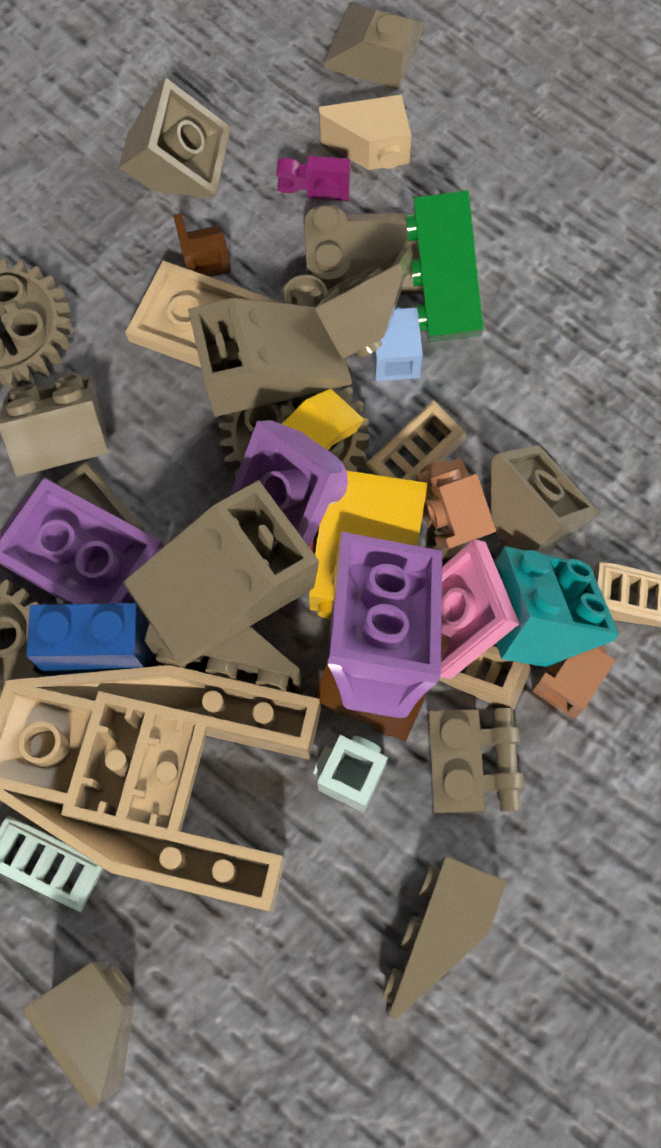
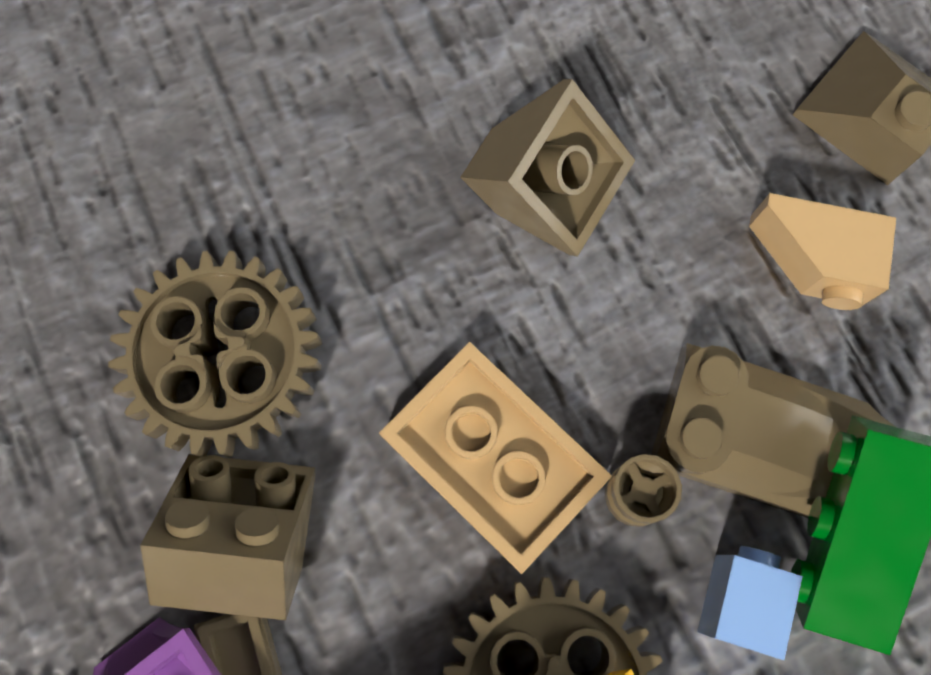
camera: 20 degrees right, 5 degrees up
reddish brown panel [173,213,231,277] -> none
dark tan slope [188,298,352,417] -> none
magenta plate [276,156,350,201] -> none
dark tan slope [315,246,414,359] -> none

